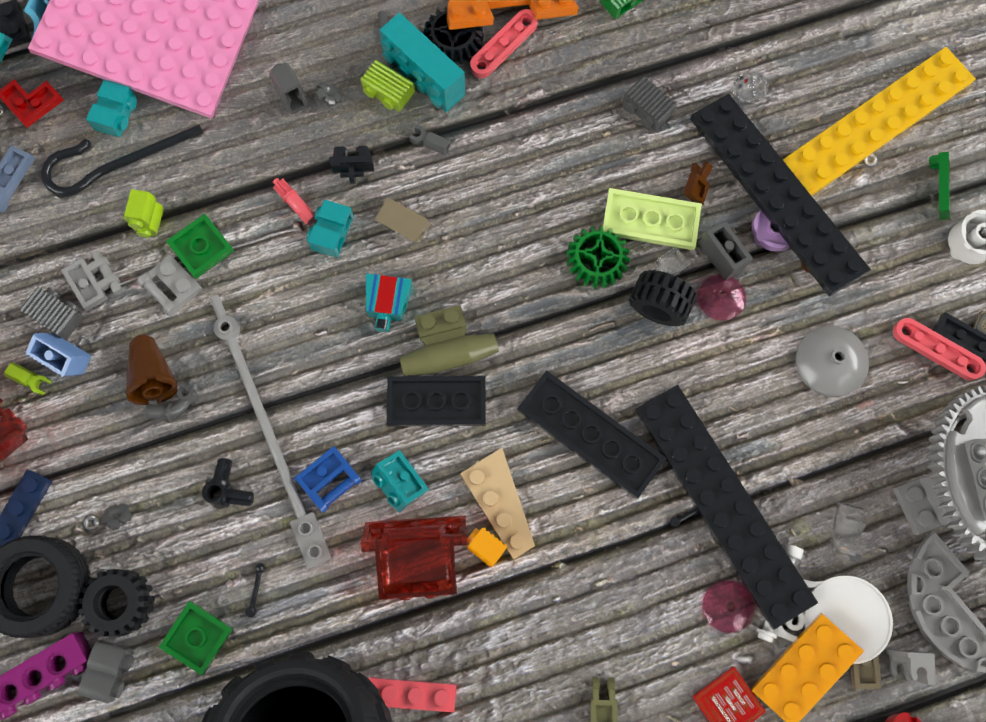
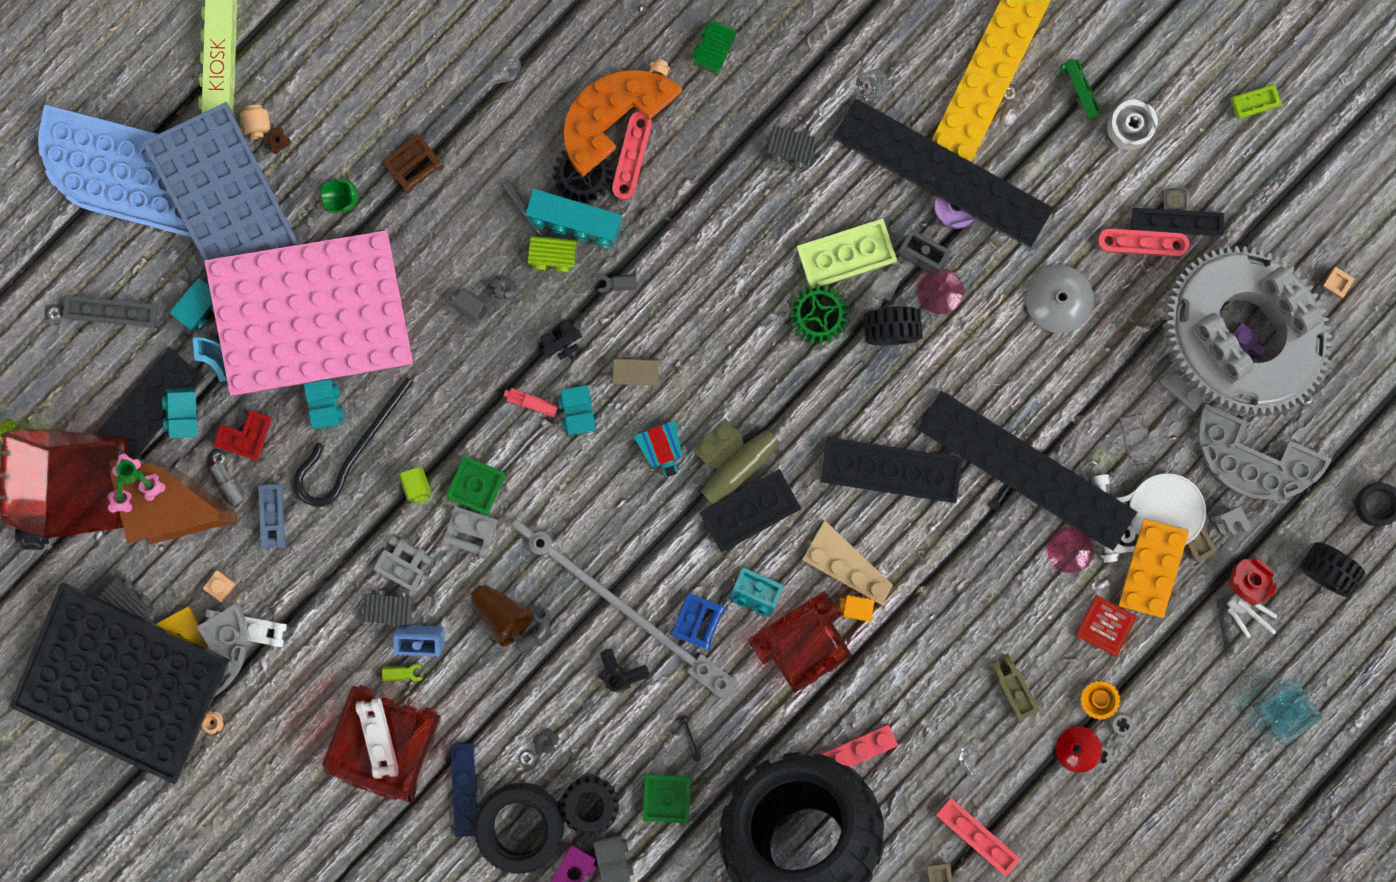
camera: 25 degrees left, 10 degrees up
reddish brown plate [684,162,713,205] -> none

